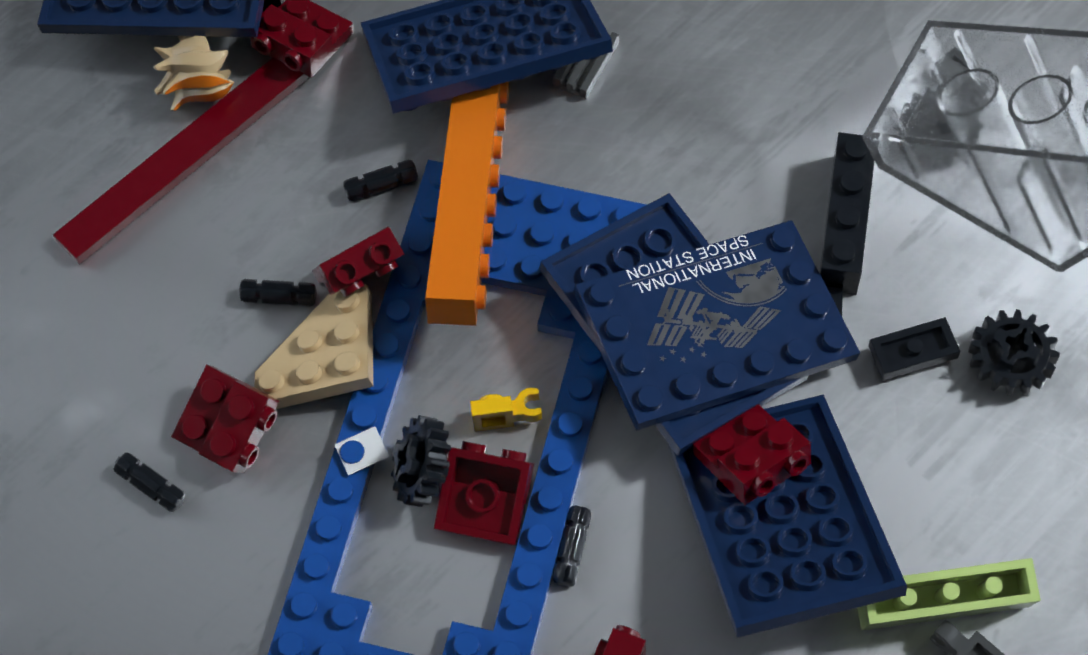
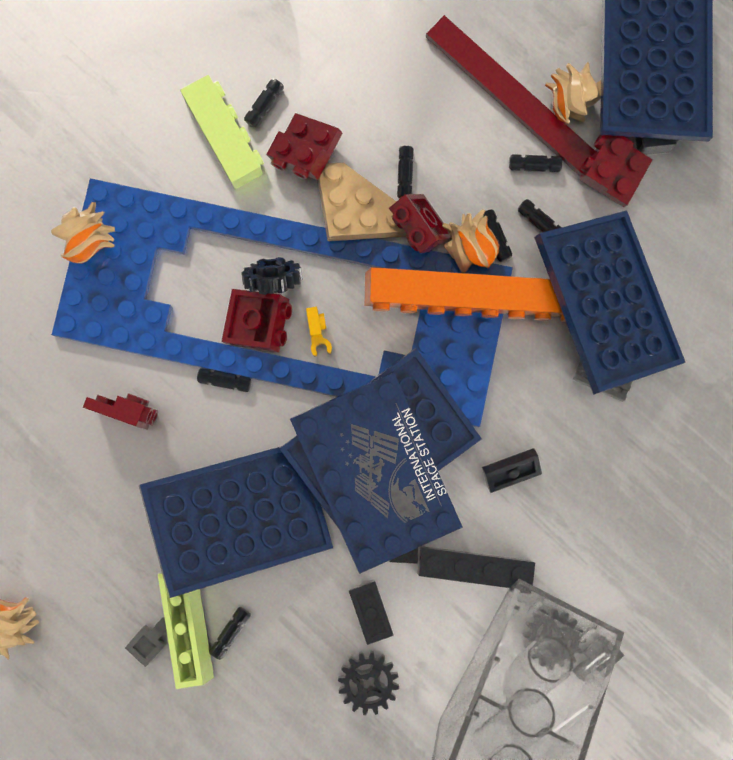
camera: 85 degrees right, 20 degrees up
white sticker [334,426,389,475] -> none
dark red plate [693,404,811,505] -> none
none -> yellowish green brick [180,75,264,190]
none -> black axle [209,607,251,660]
none -> tan hair [442,209,499,273]
none -> black plate [482,448,542,493]
none -> black axle [509,154,562,172]
none -> black axle [518,199,562,232]

